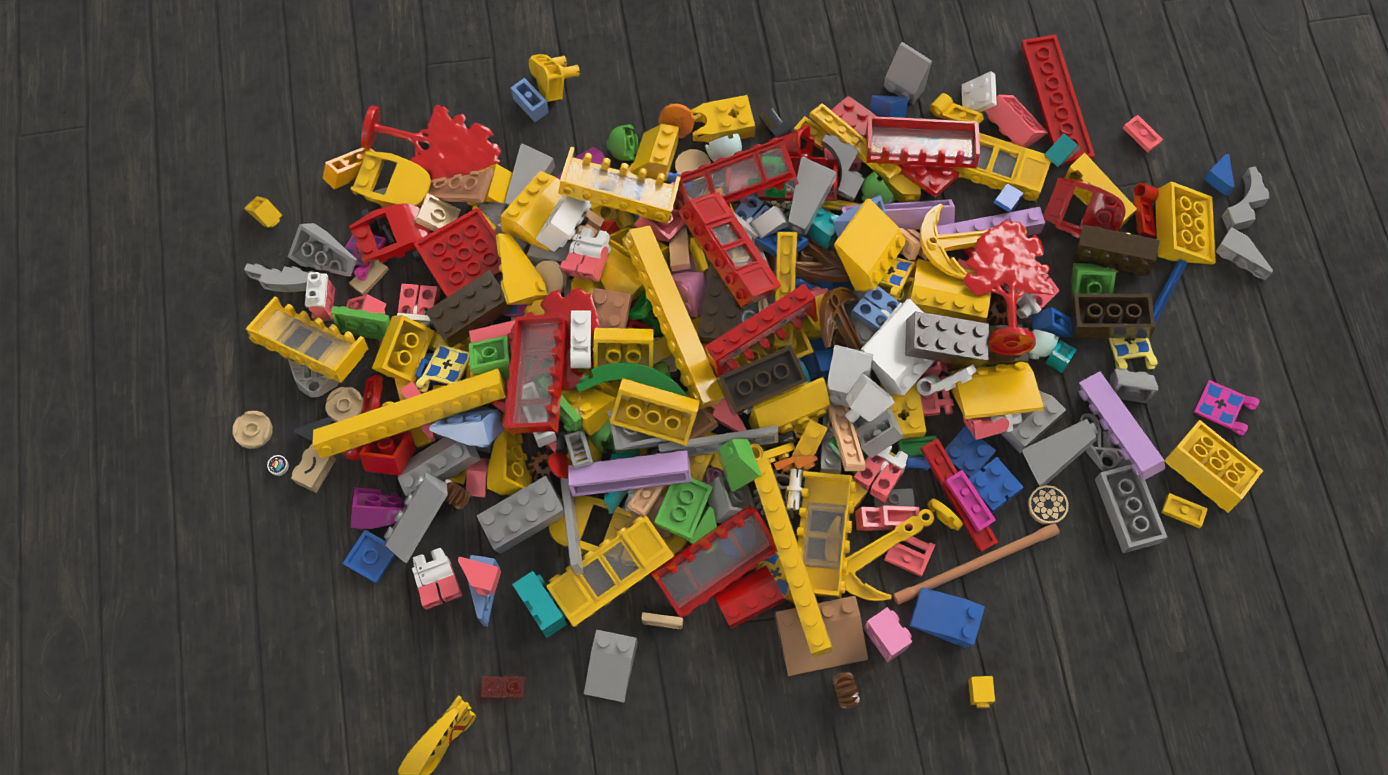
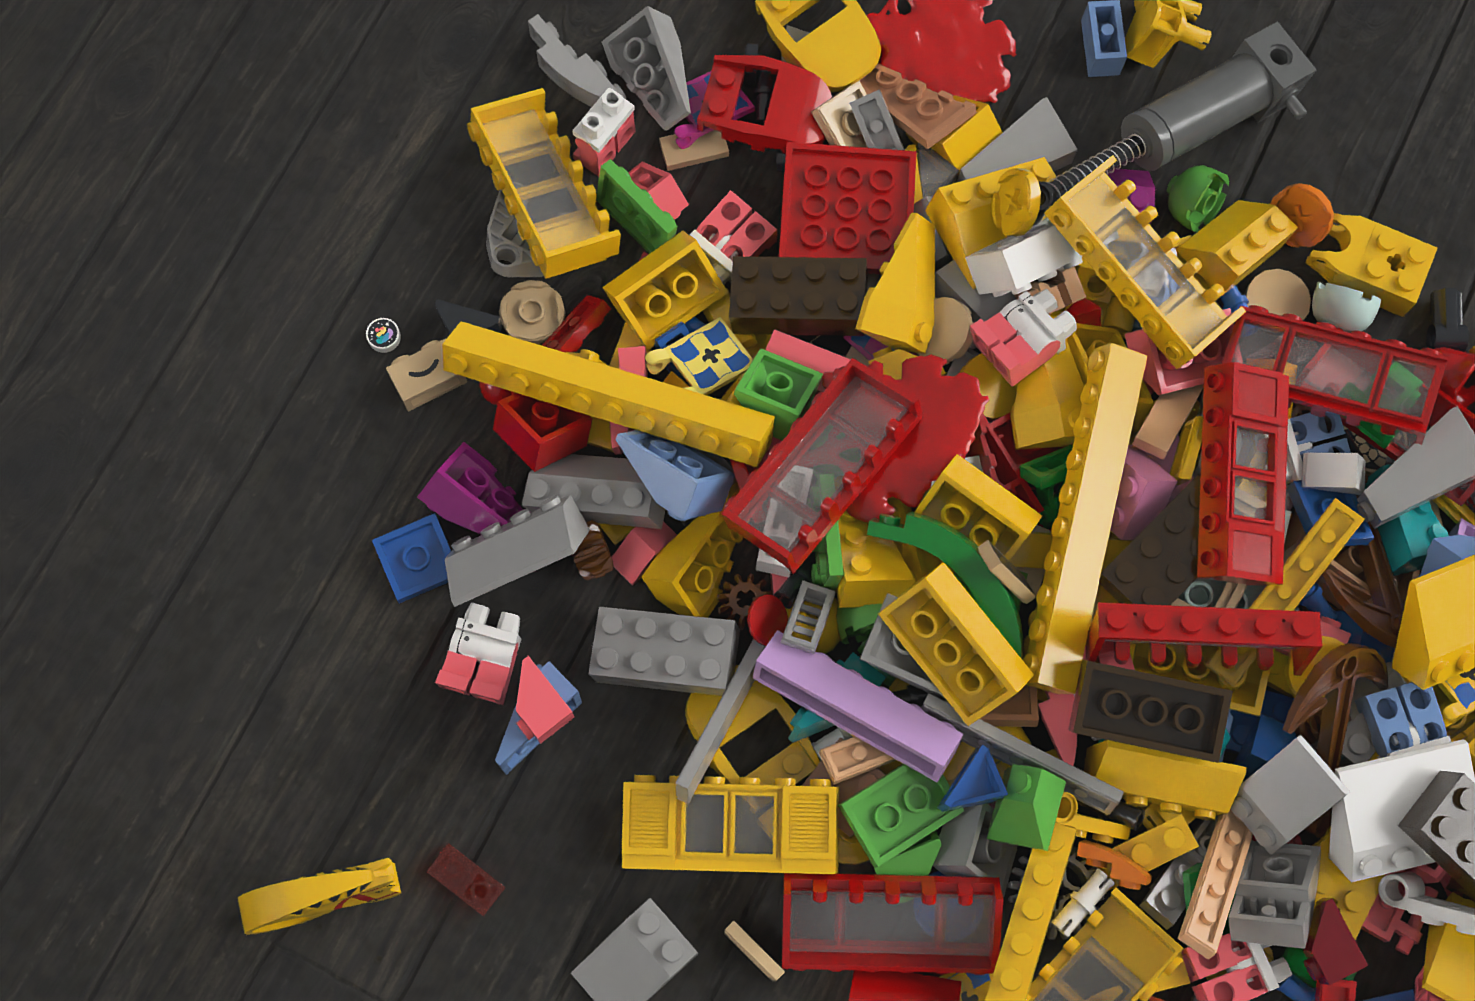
camera: 30 degrees right, 5 degrees up
tan tile [233,411,273,449] -> none
teal wedge [512,571,567,638] -> none
white plate [571,311,591,368] -> none
nougat plate [592,288,633,329] -> none
white torso [845,373,895,423] -> none
none -> light grey plate [849,89,905,150]
none -> blue slope [937,745,1008,812]
none -> tan tile [978,540,1036,604]
none -> yellow tile [992,168,1041,237]
none -> dark grey piece [1033,21,1317,226]
none -> dark red slope [1303,898,1368,985]

